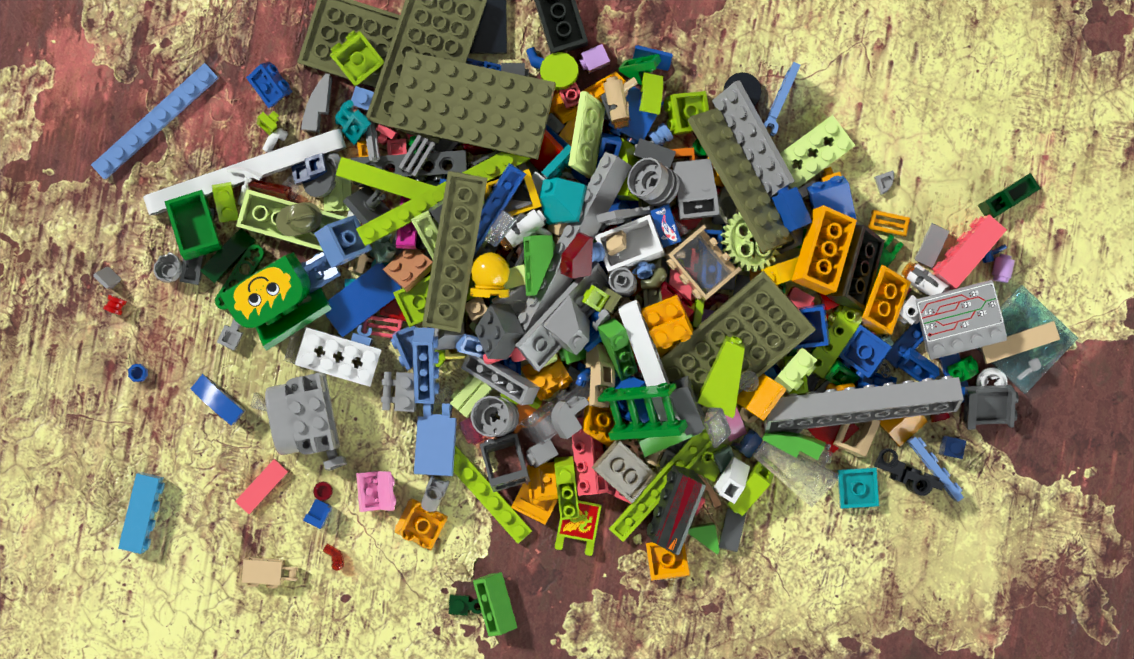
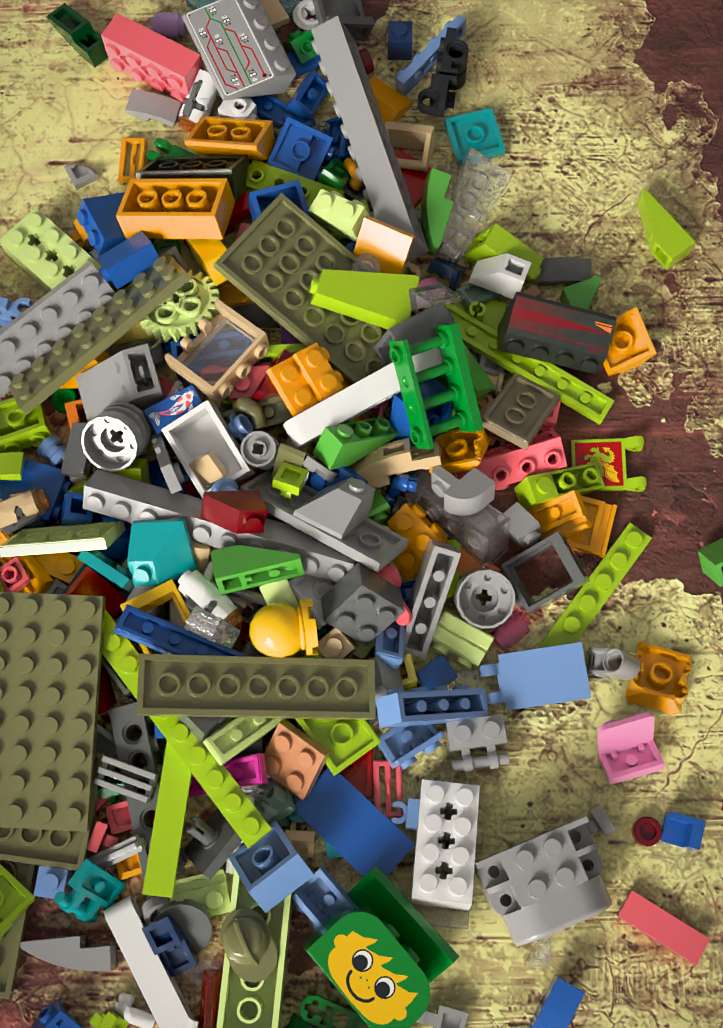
camera: 95 degrees left, 15 degrees down
none -> blue slope [415,655,458,691]
none -> lime slope [637,188,695,270]

